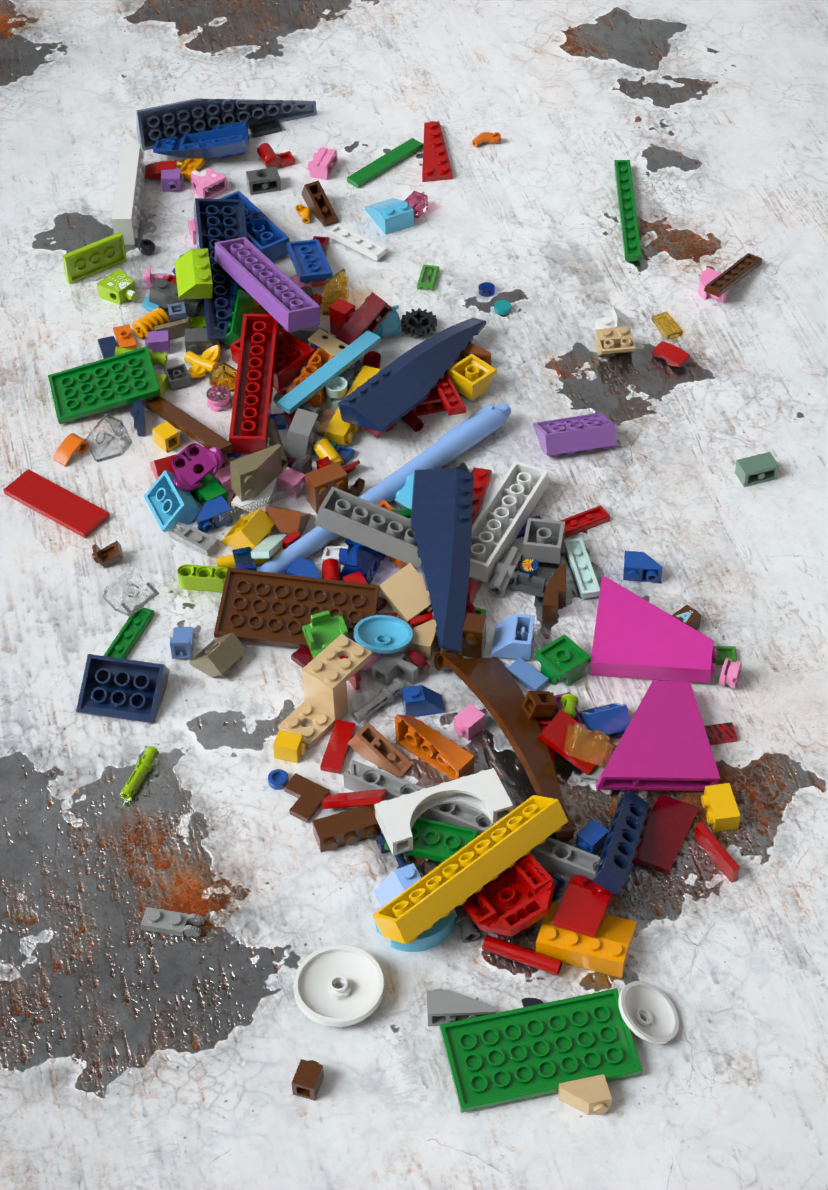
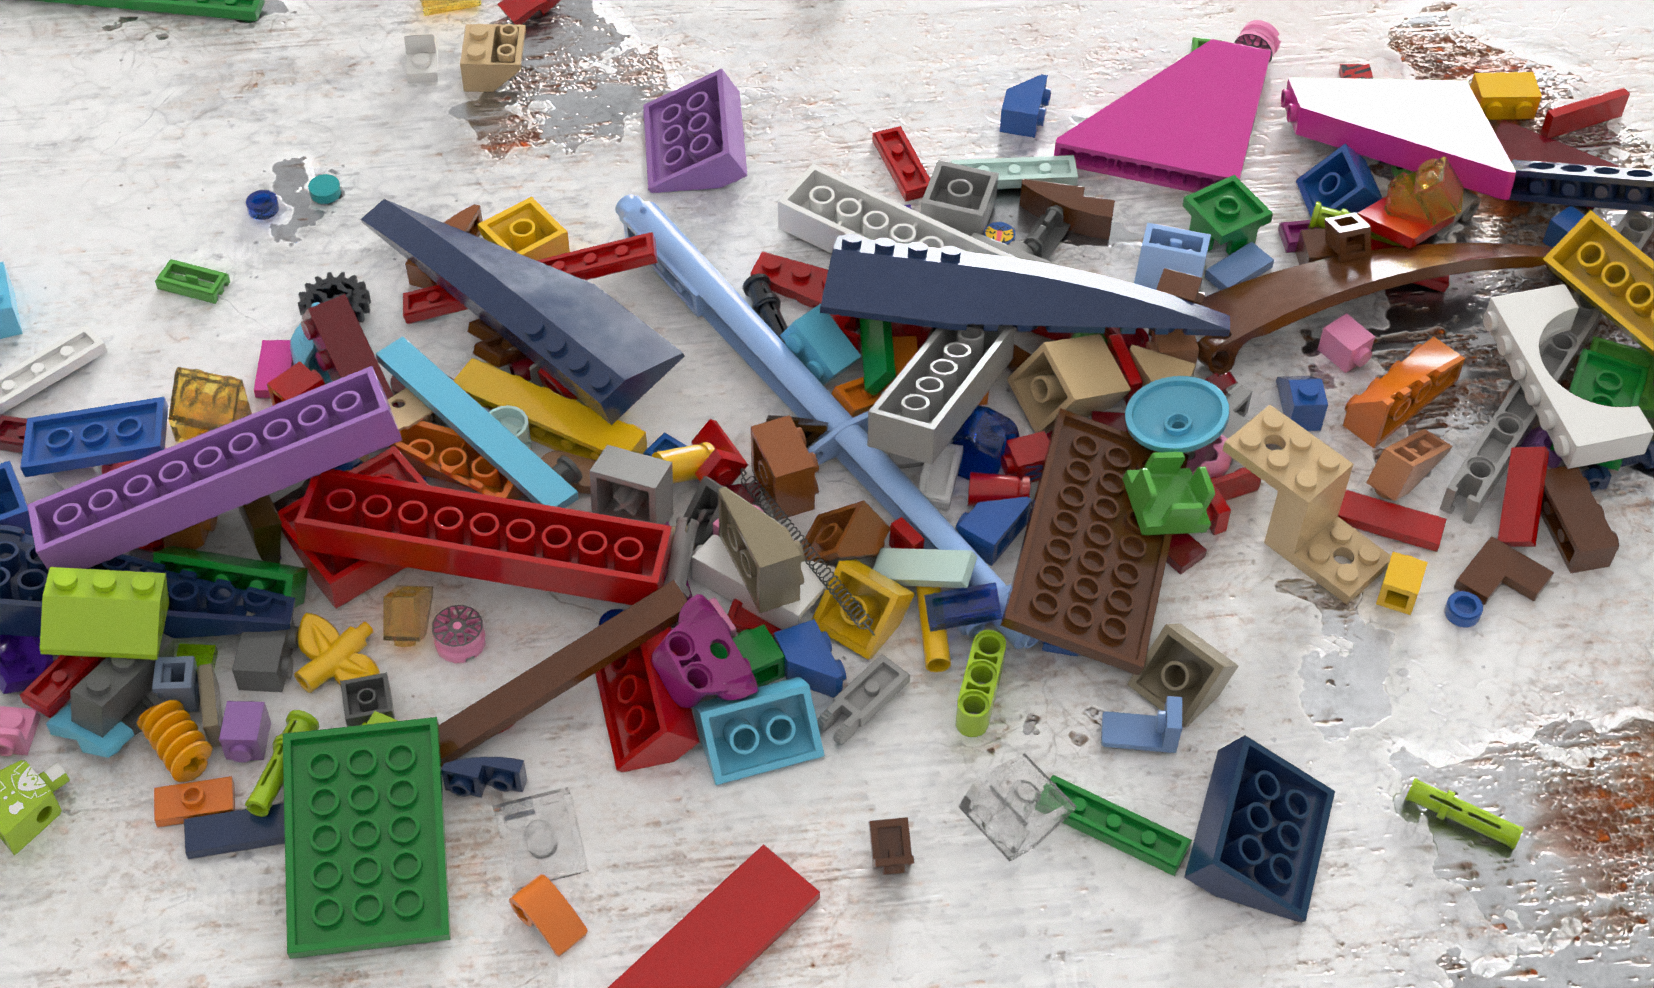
camera: 85 degrees left, 5 degrees up
yellow brick [152,421,181,453] -> none
reddish brown brick [672,605,701,630] -> none

